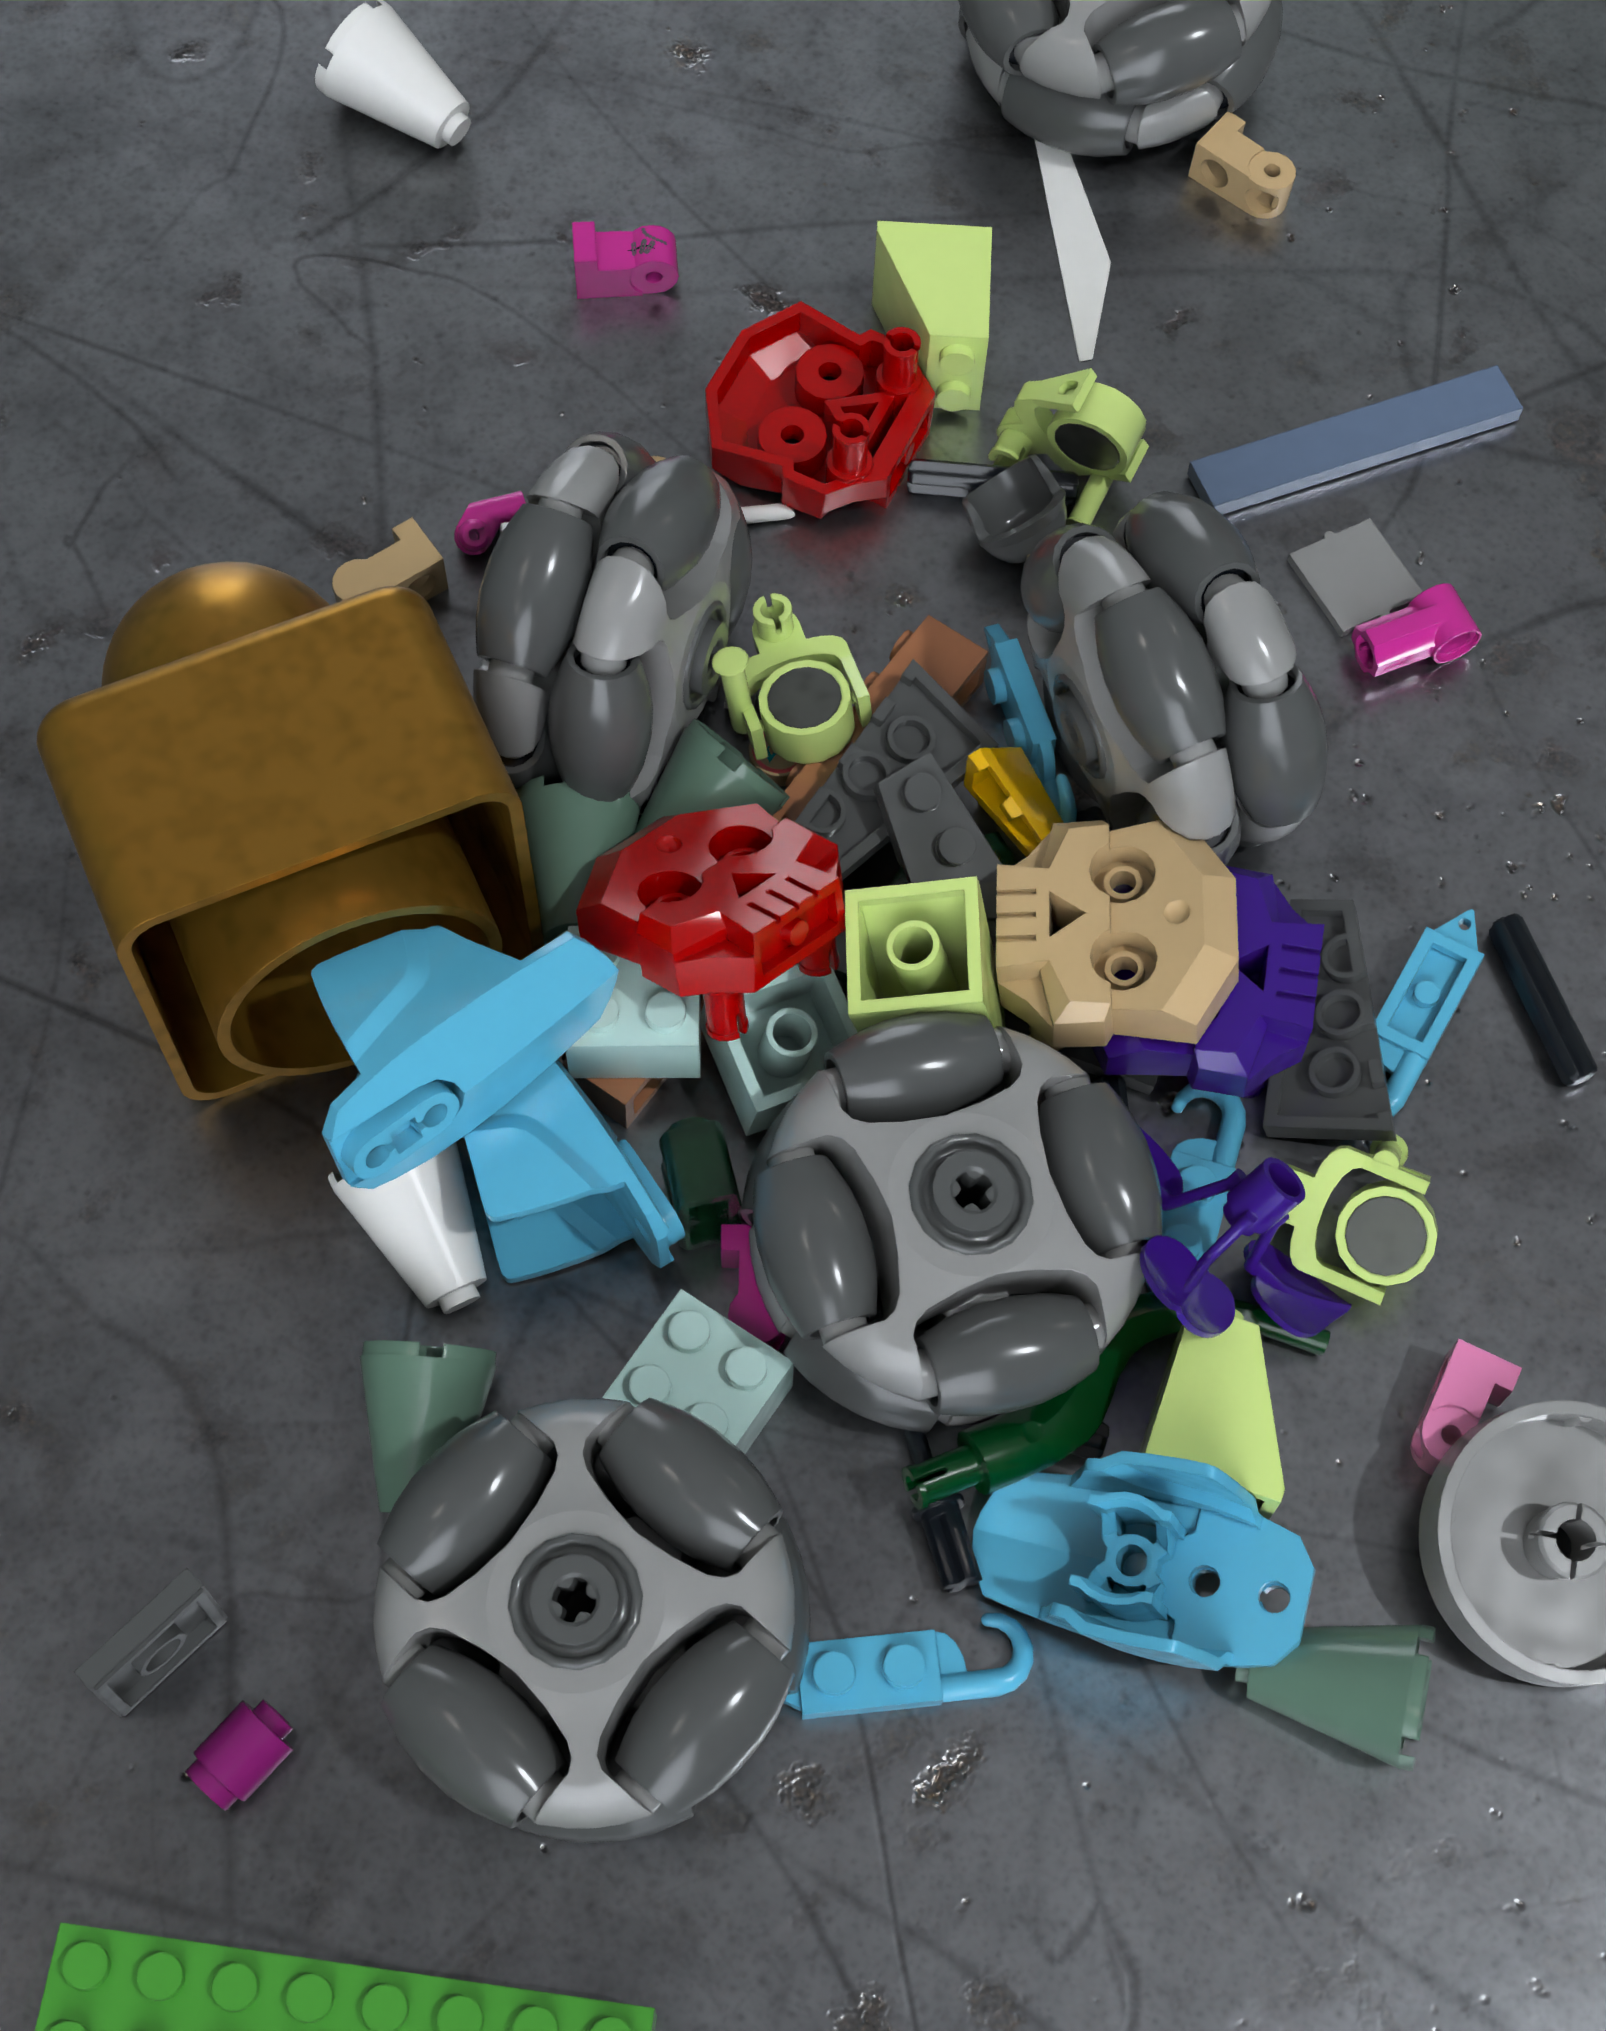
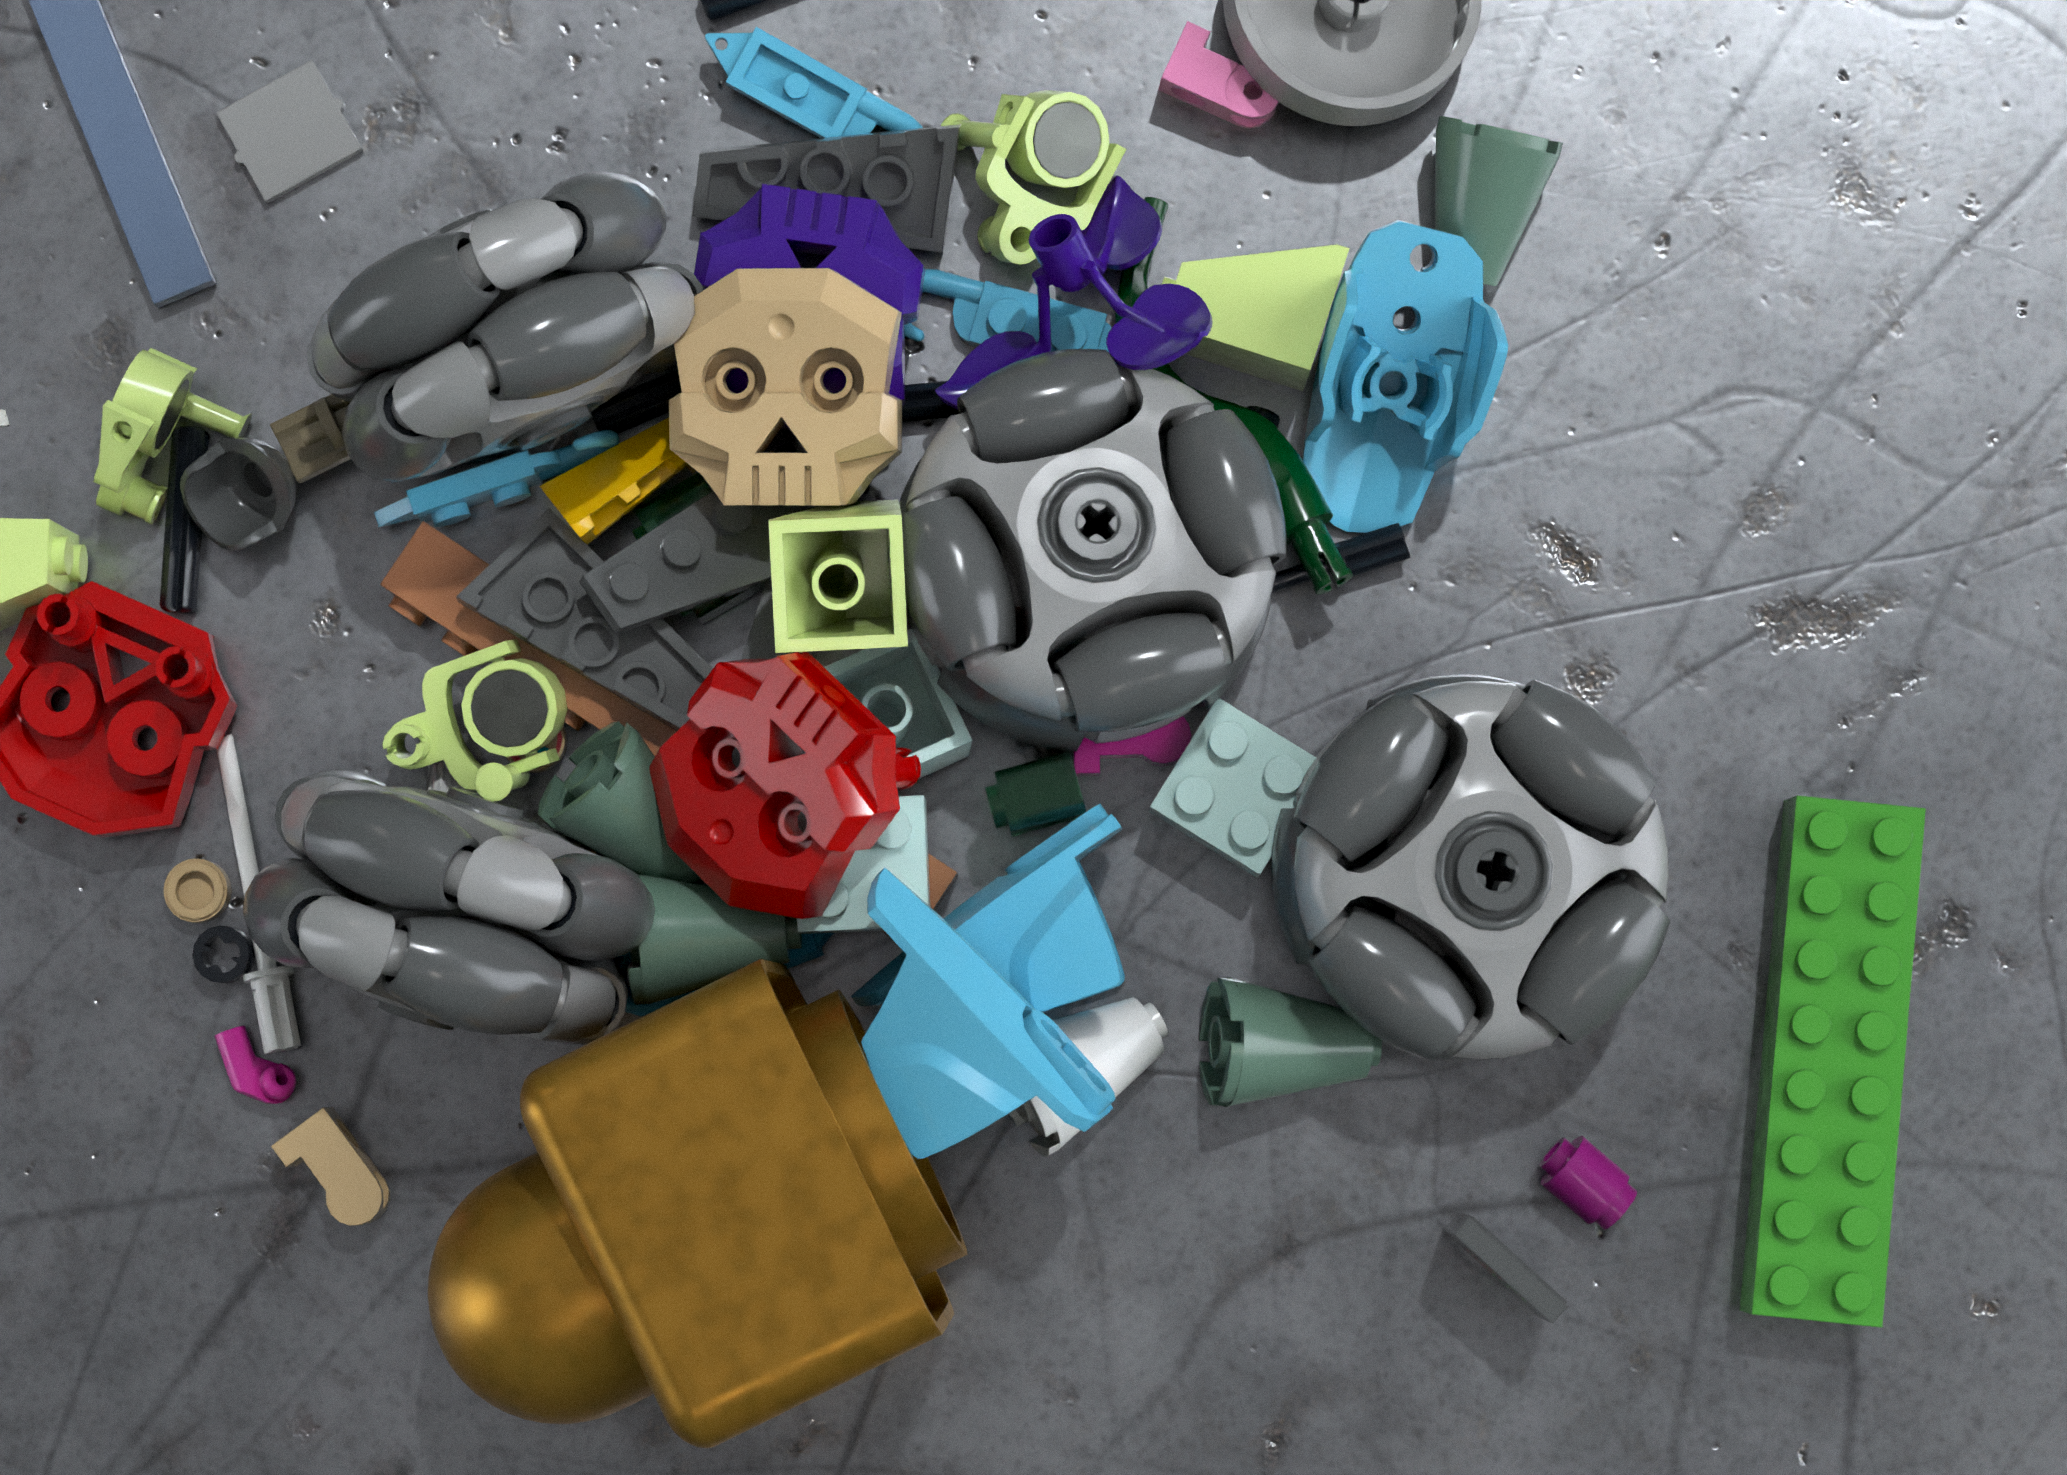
camera: 85 degrees left, 20 degrees up
medium azure plate [784,1613,1033,1720] -> none
dark pink piece [1351,583,1482,677] -> none

